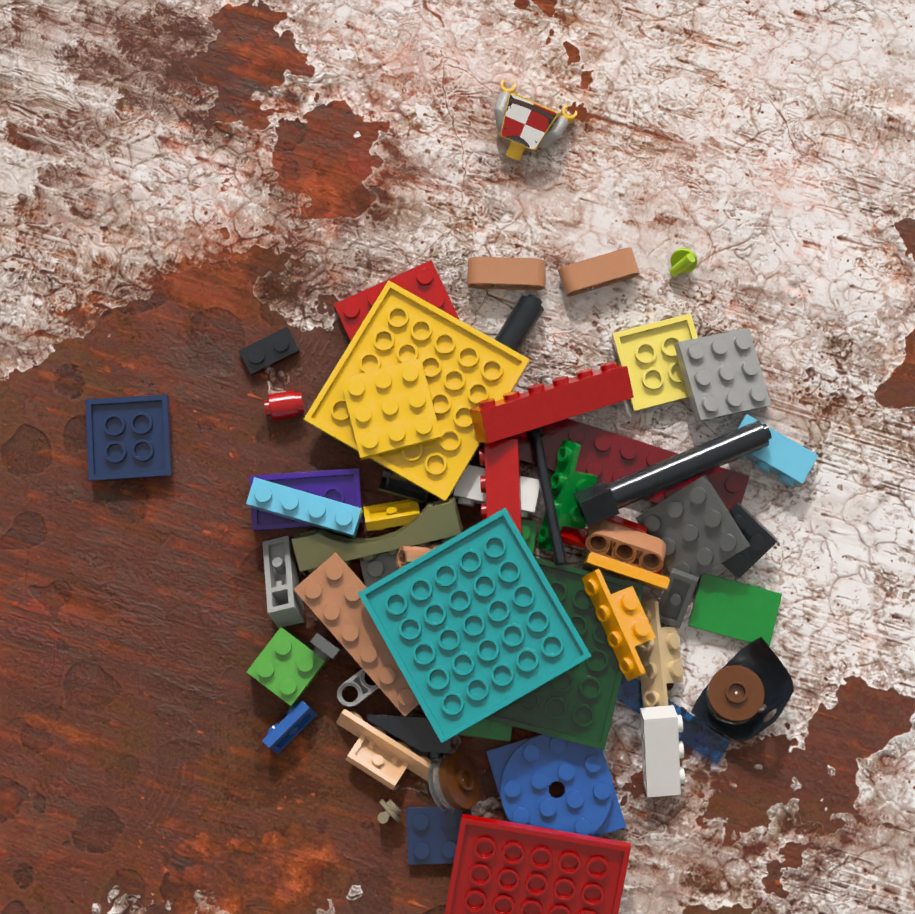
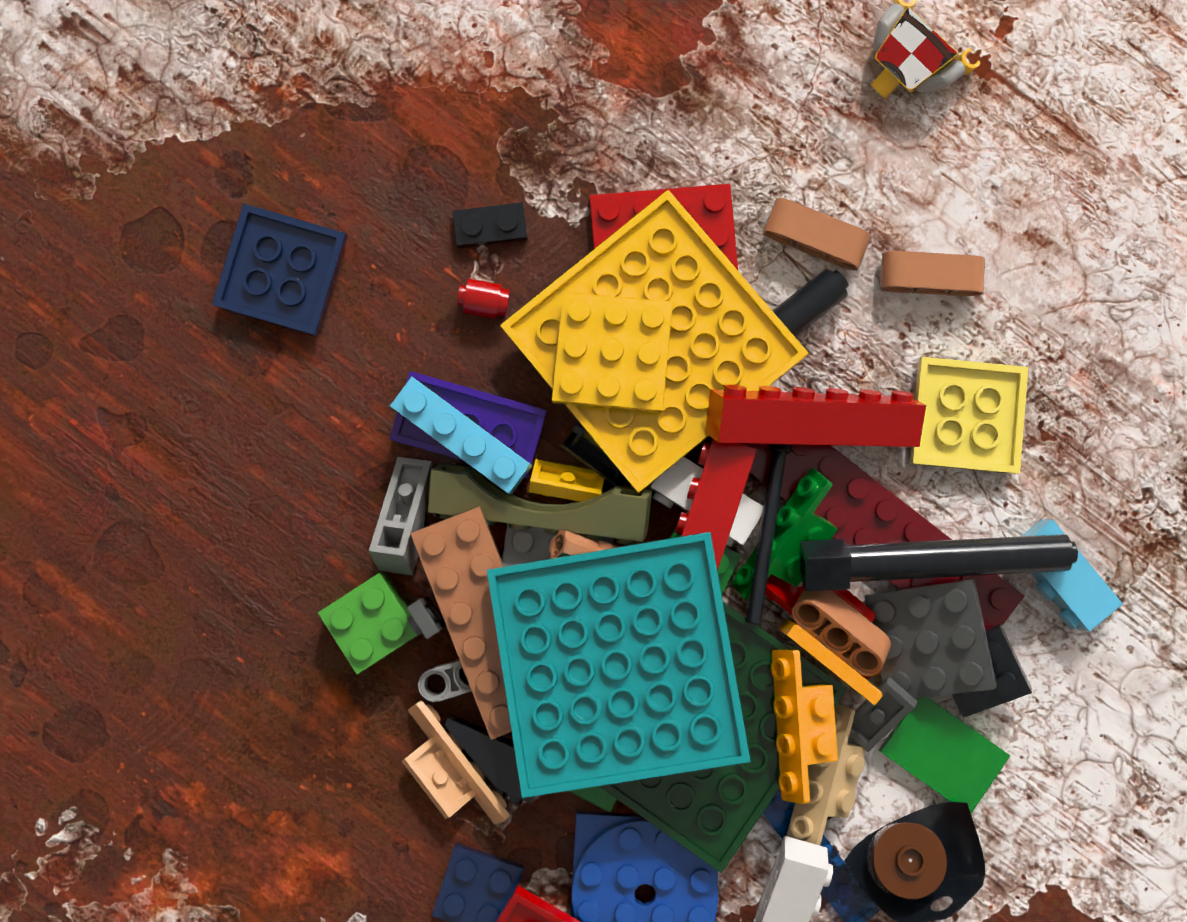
camera: 20 degrees right, 5 degrees up
blue plate [262,700,318,754] -> none
dark tan plate [377,799,402,824] -> none
reddish brown piece [428,752,480,813] -> none
lime plate [669,248,698,277] -> none
light grey plate [674,328,771,423] -> none

